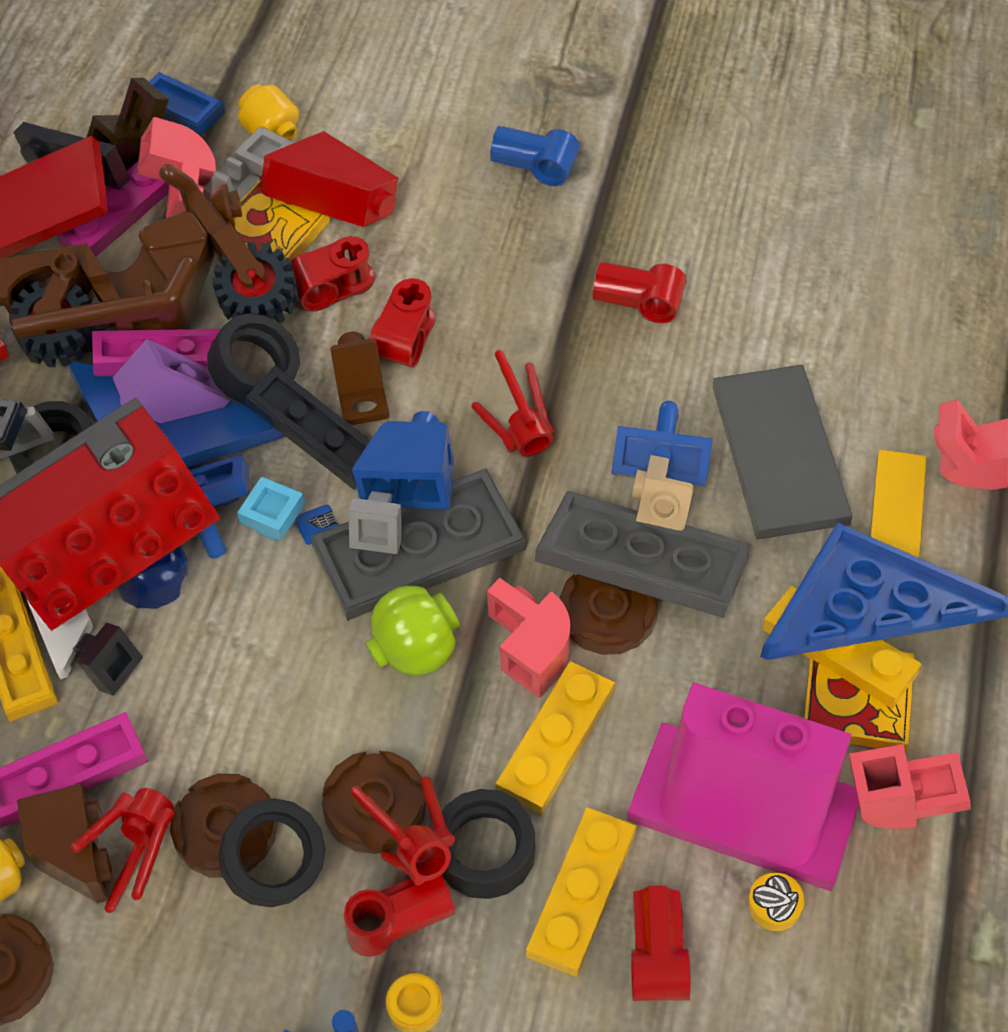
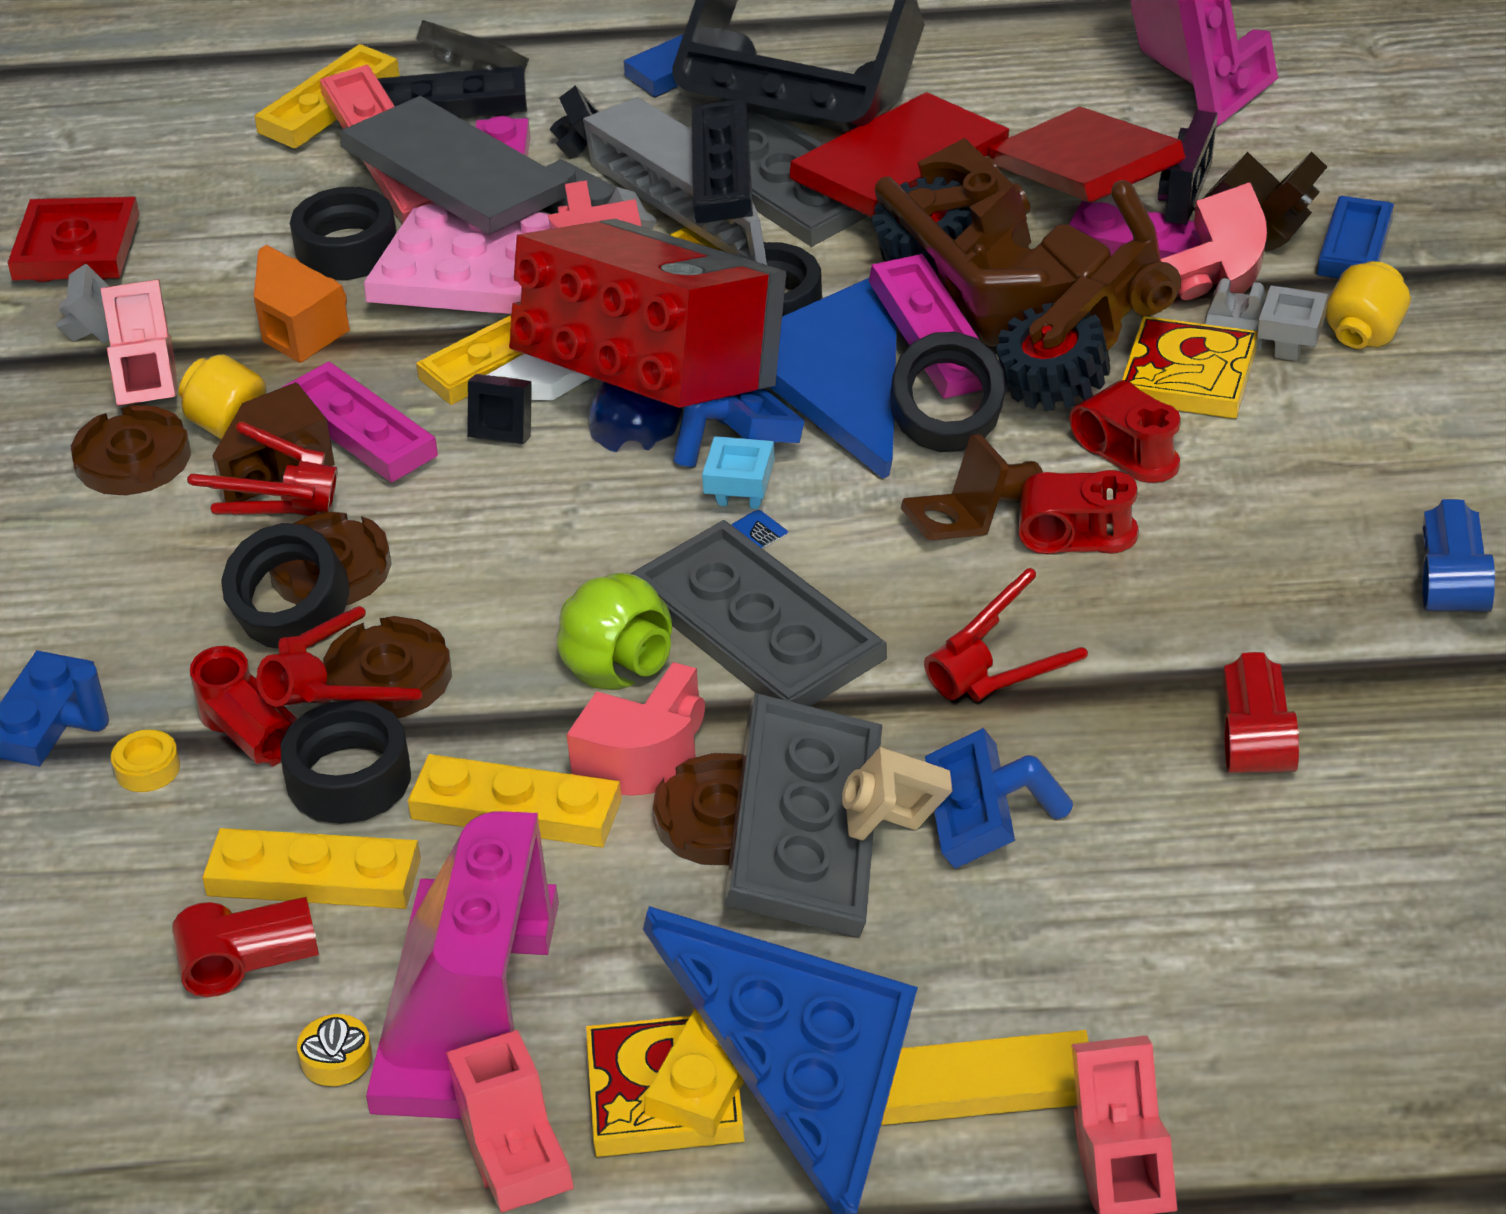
camera: 75 degrees right, 15 degrees down
medium lavender slope [112,339,230,423] -> none
black tile [243,365,371,490] -> none
red slope [260,131,399,227] -> none
light grey tile [348,491,401,554] -> none
blue torso [352,411,454,509] -> none
dark grey tile [712,364,853,540] -> none

